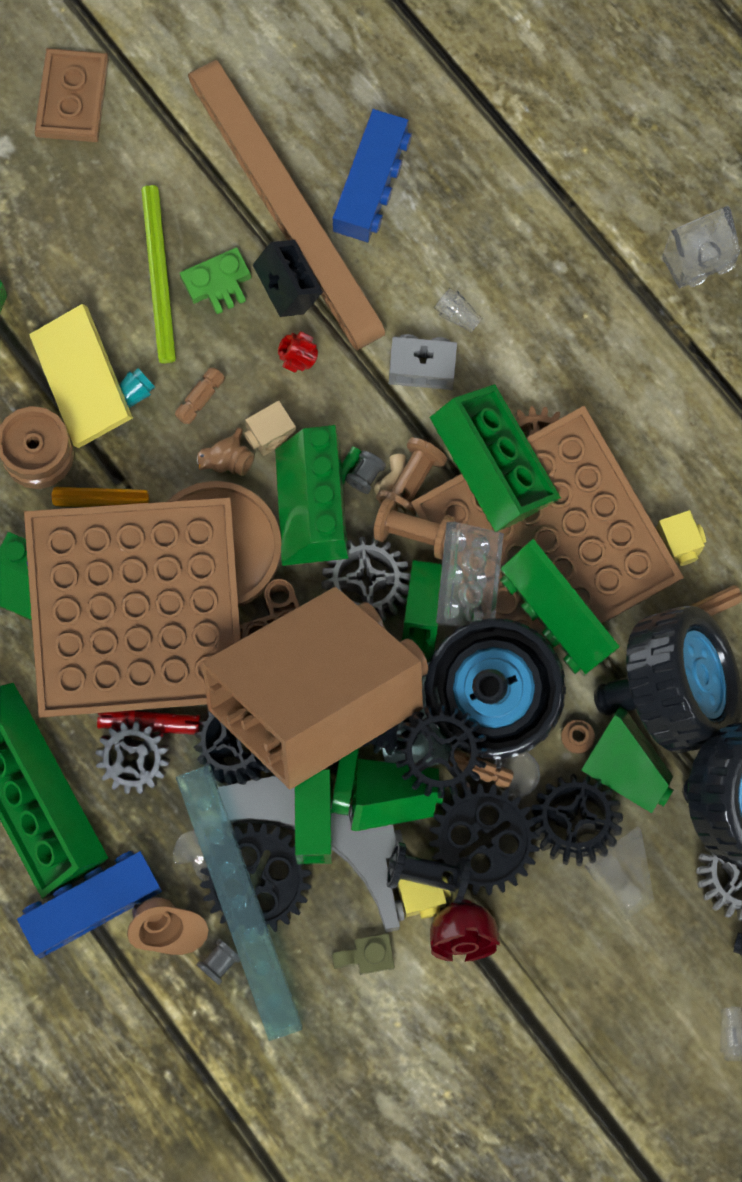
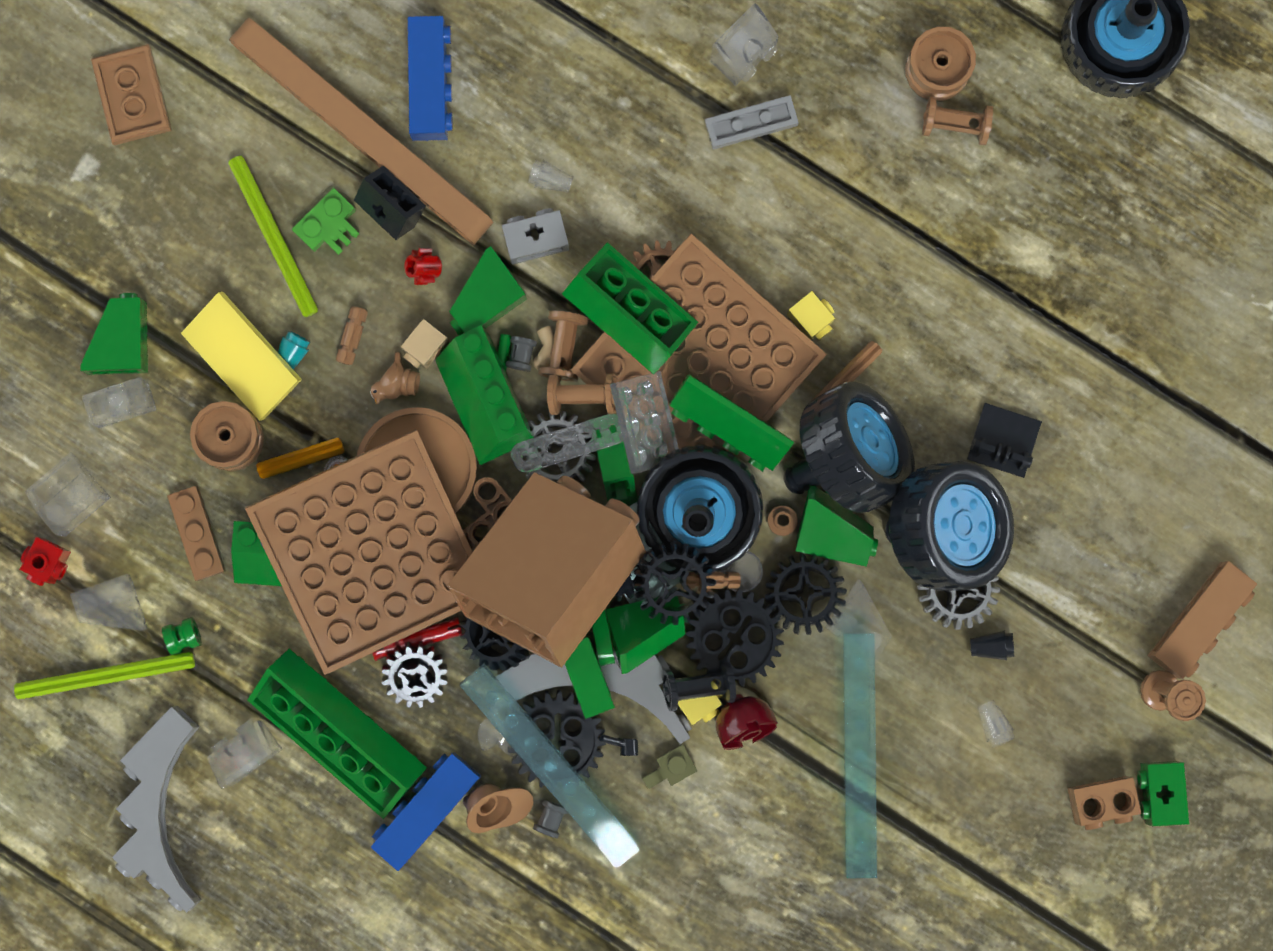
camera: 20 degrees left, 10 degrees up
none -> green slope [449,246,527,336]
none -> clear beam [511,414,627,472]
none -> black hand [599,734,638,756]
none -> light grey plate [705,95,799,150]
none -> clear light blue tile [843,633,877,878]

